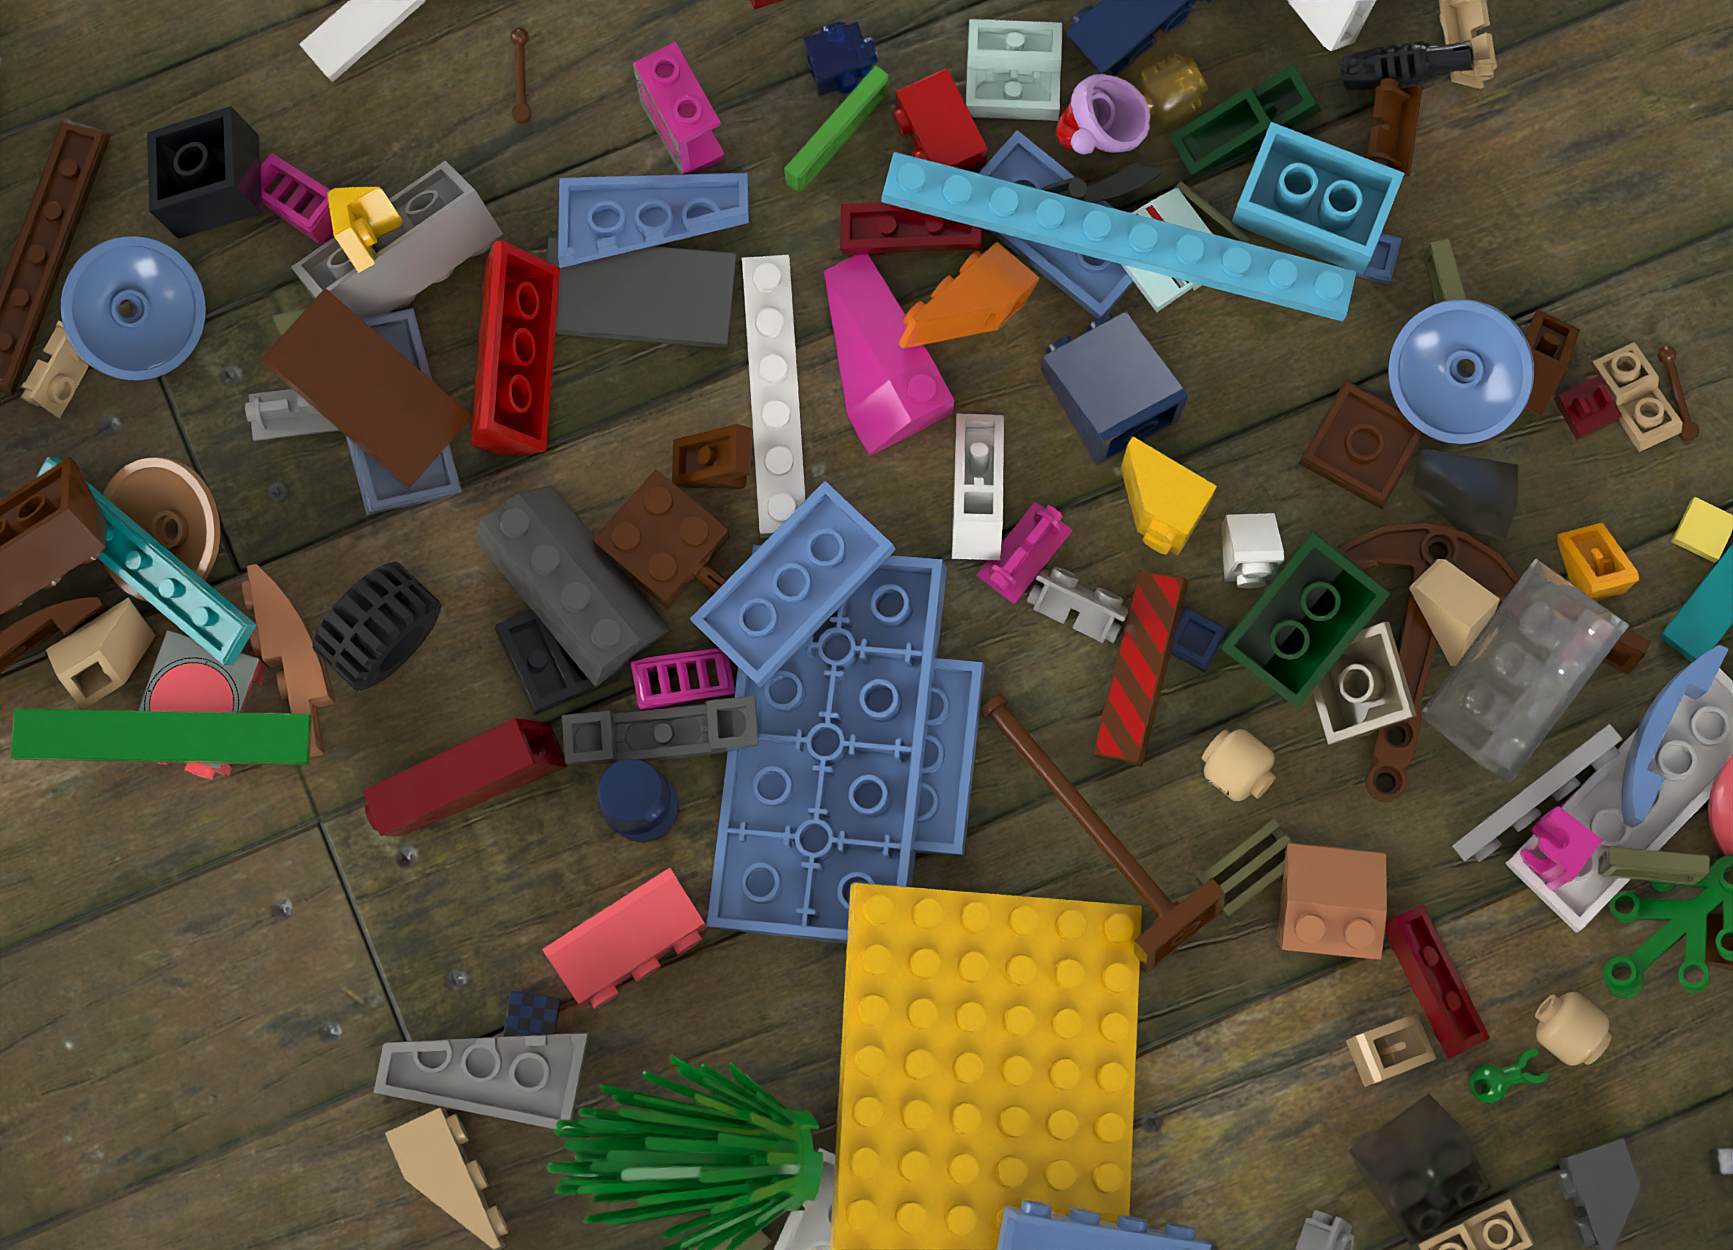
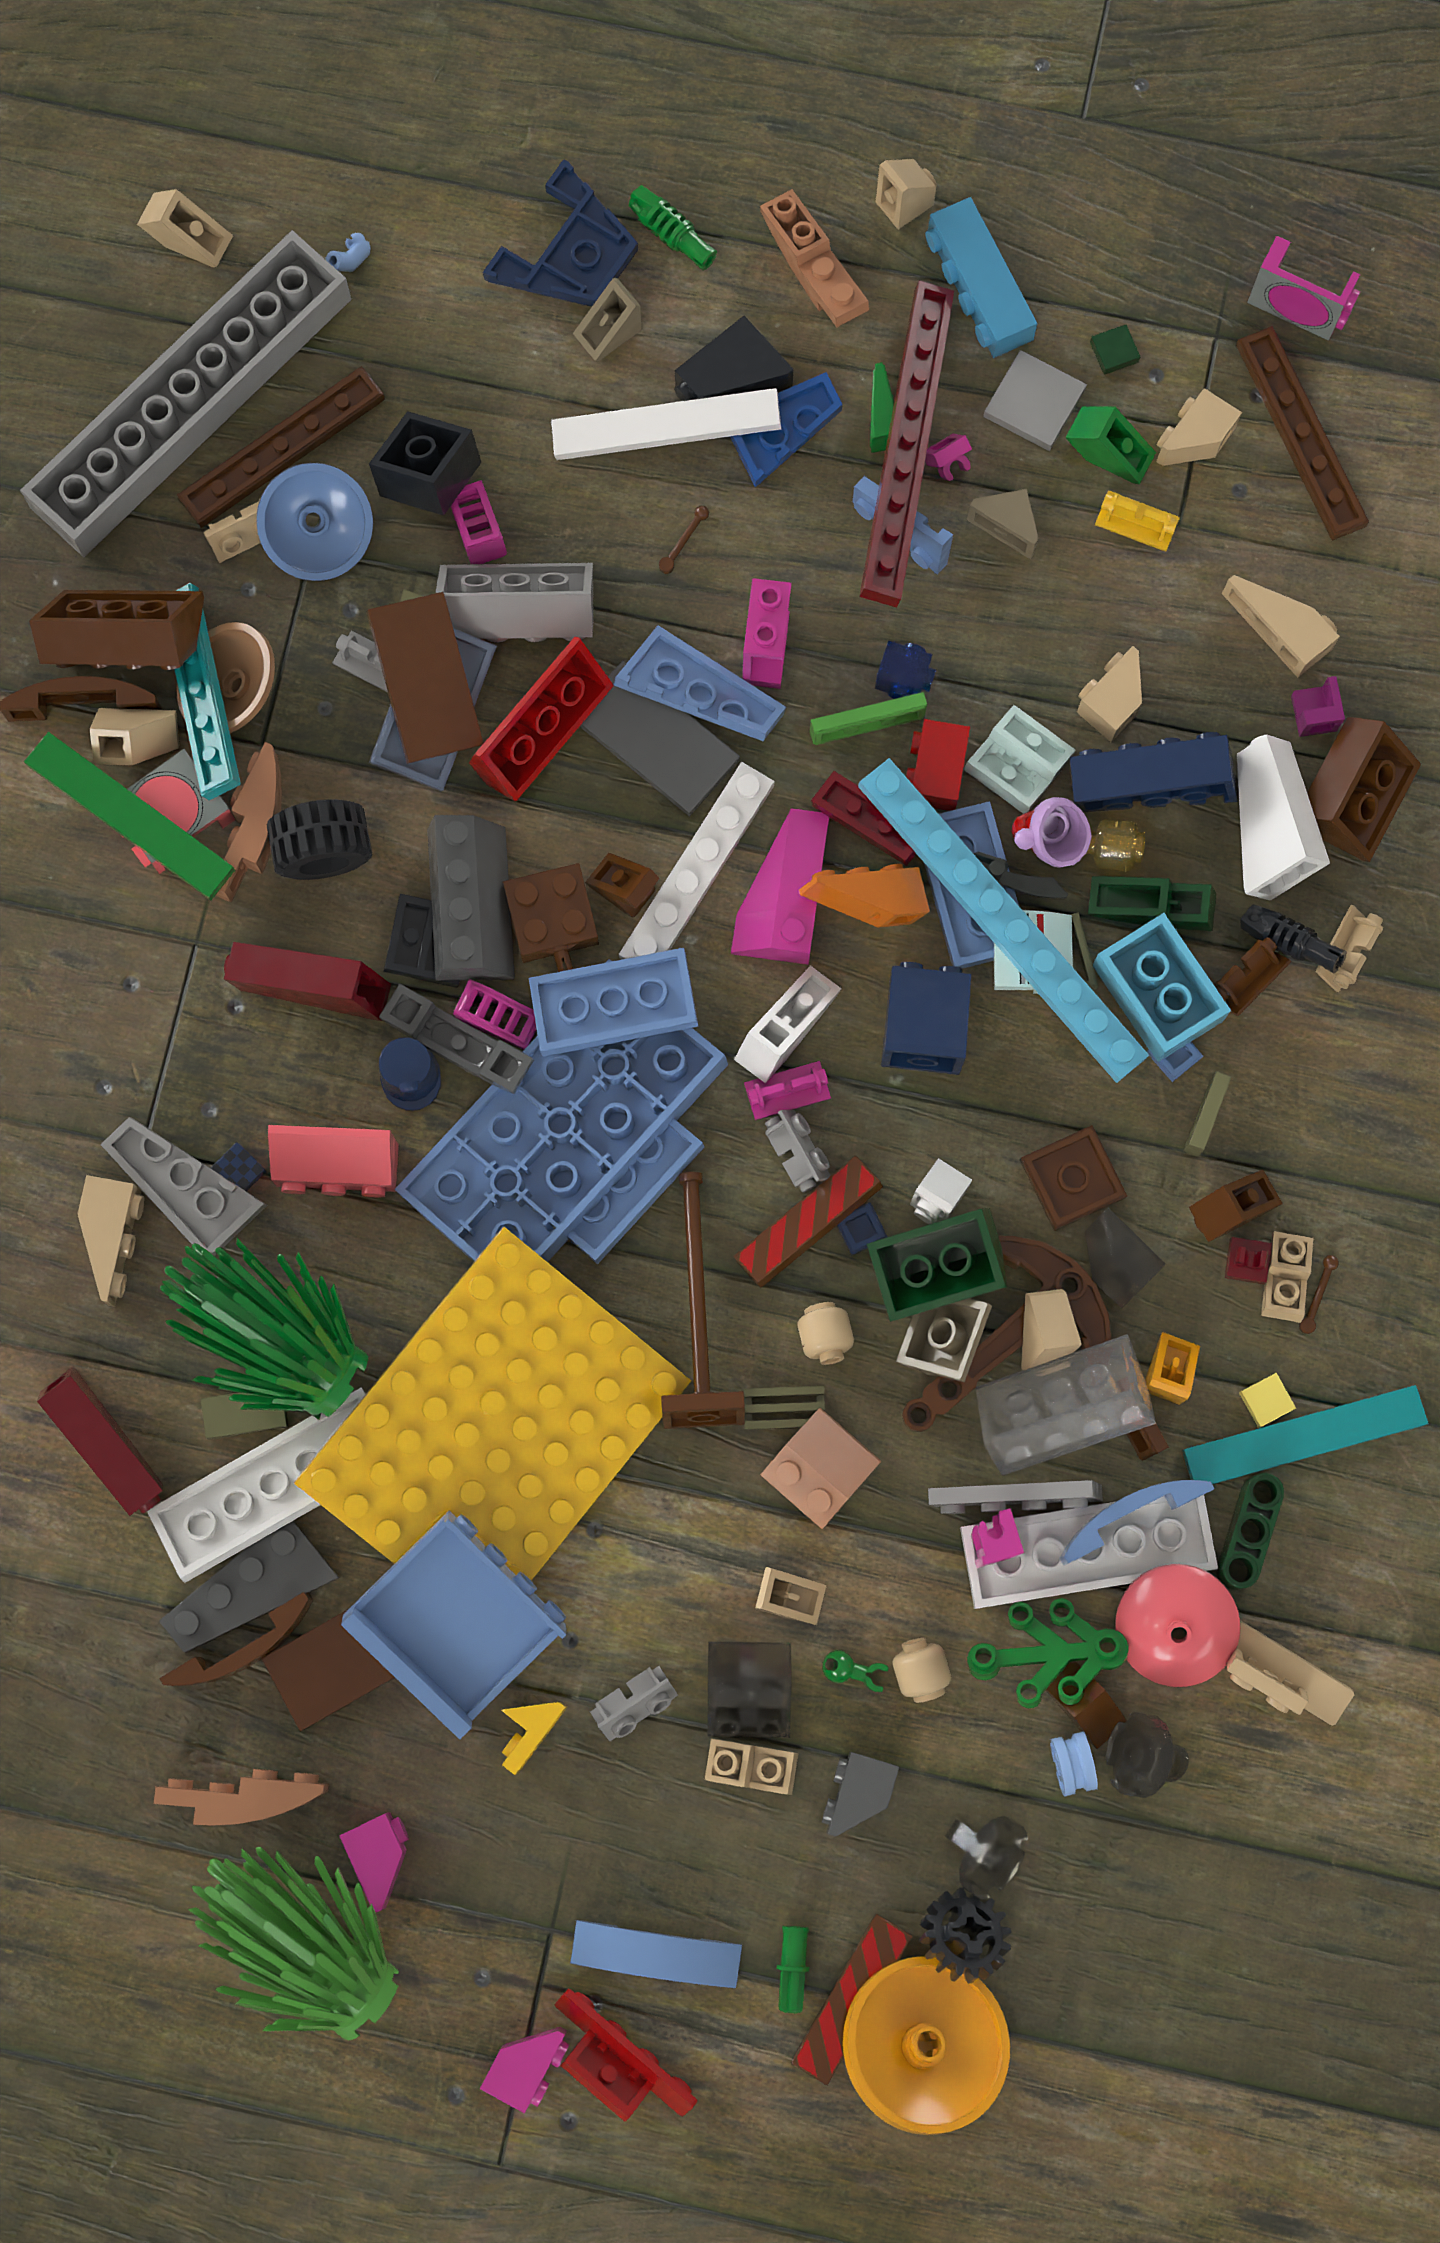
camera: 35 degrees right, 0 degrees up
yellow slope [327,187,403,273] -> none
yellow slope [1121,437,1217,556] -> none
dark red plate [1384,905,1490,1059] -> none
medium blue dish [1388,299,1534,444] -> none
olive tile [1598,847,1710,885] -> none

